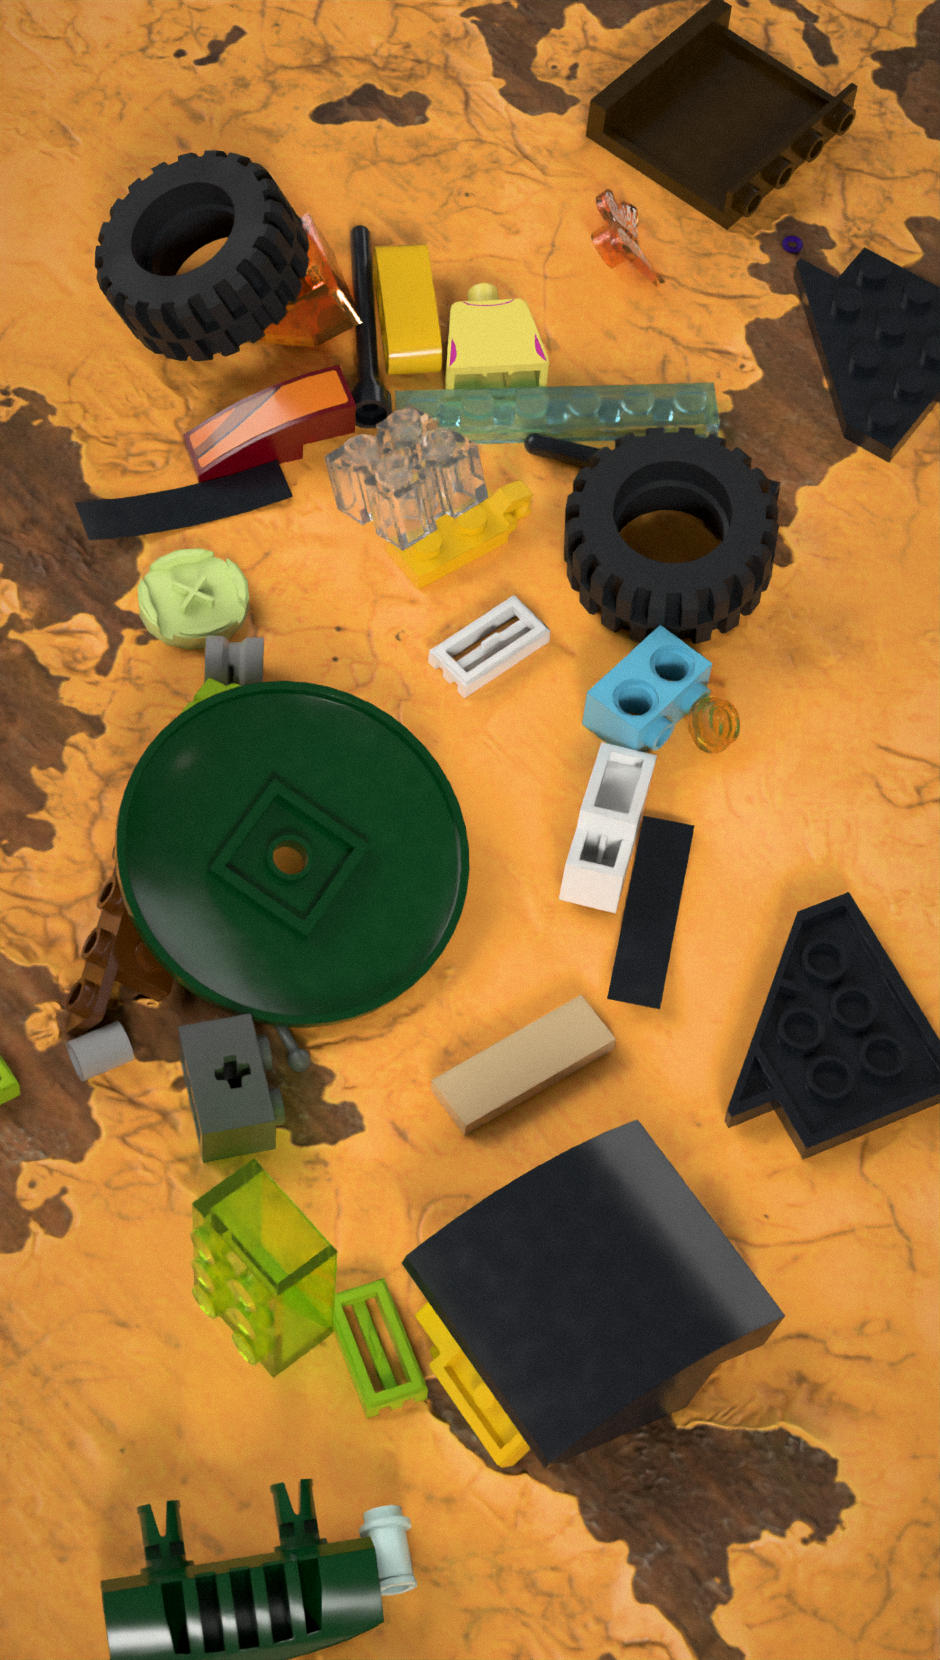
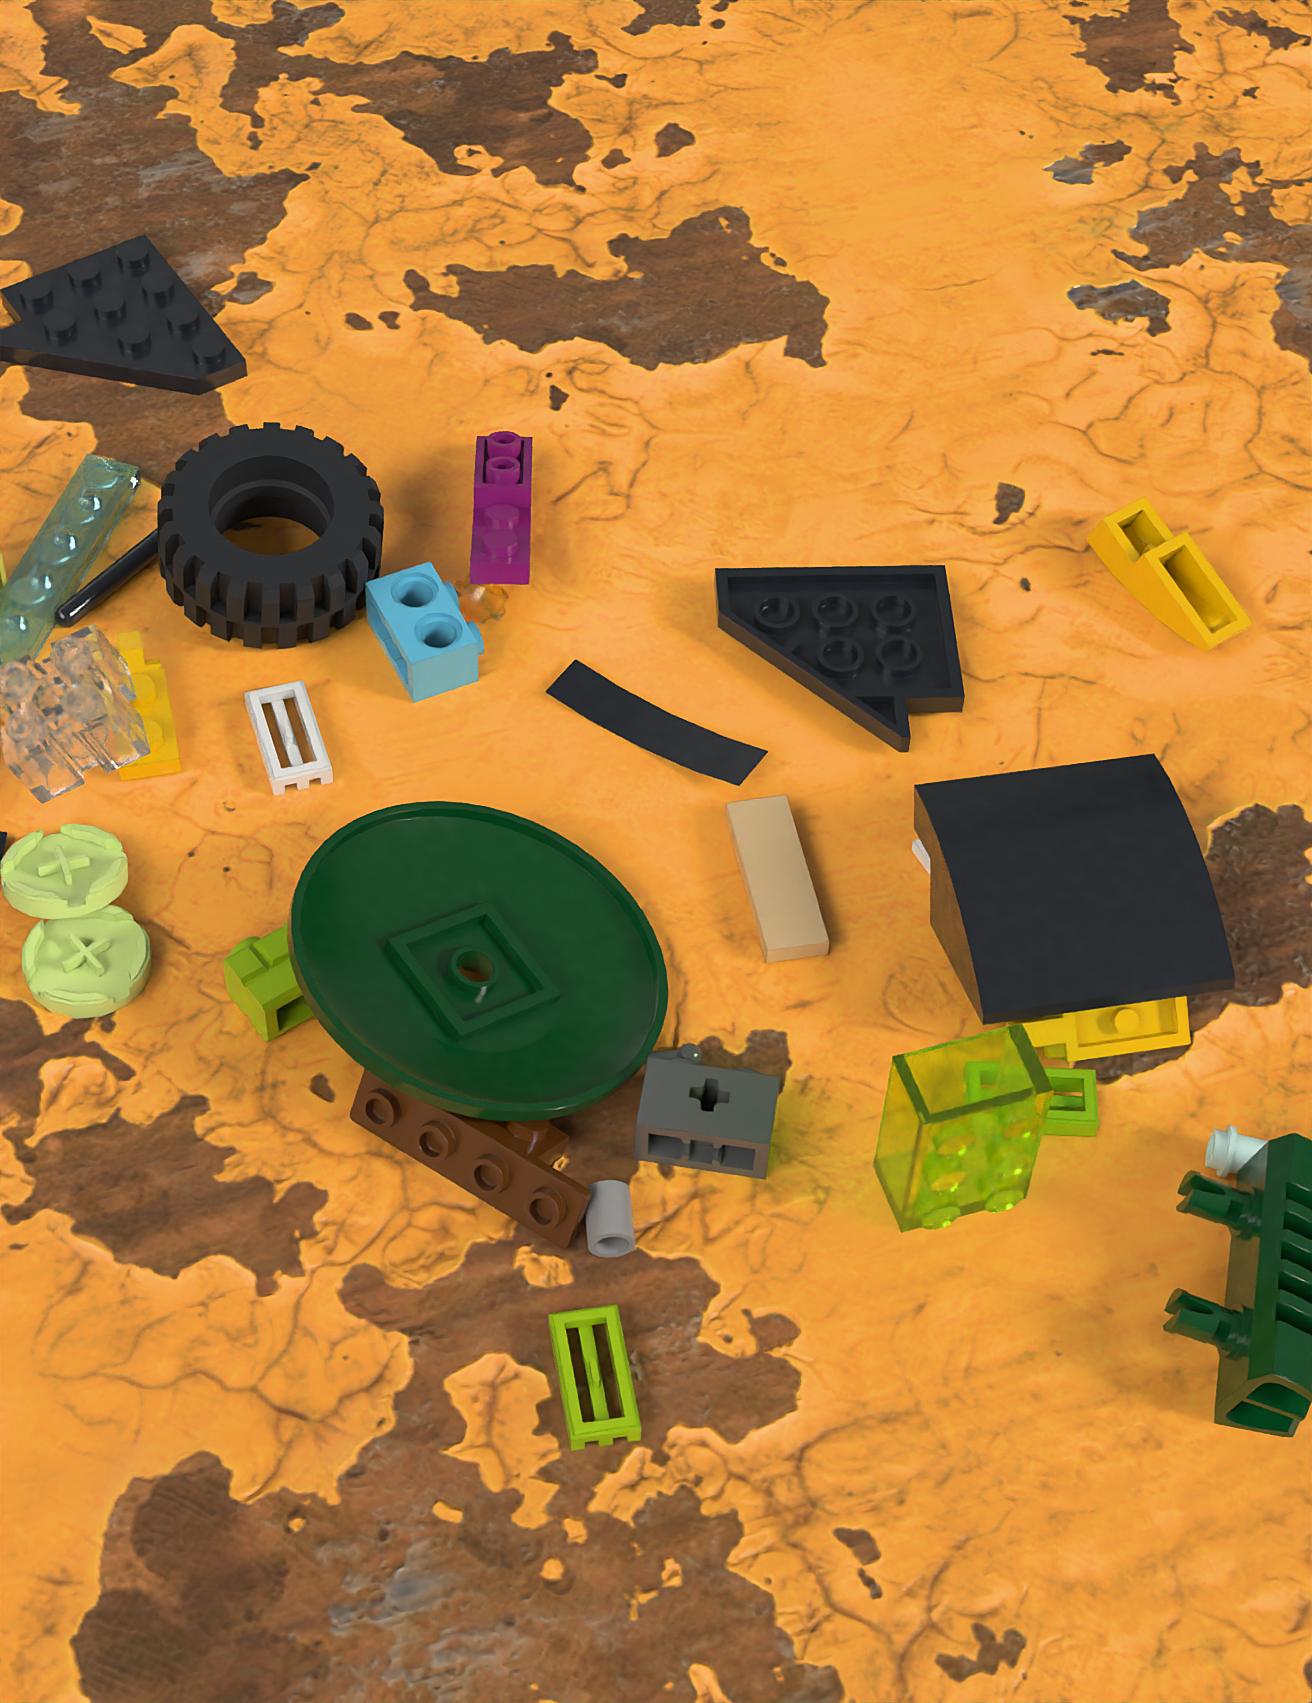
camera: 65 degrees left, 5 degrees down
light grey wheel [204,635,264,686] -> none
white slope [558,742,657,913] -> none
none -> yellowish green tile [0,824,129,920]
none -> magenta slope [470,431,533,585]

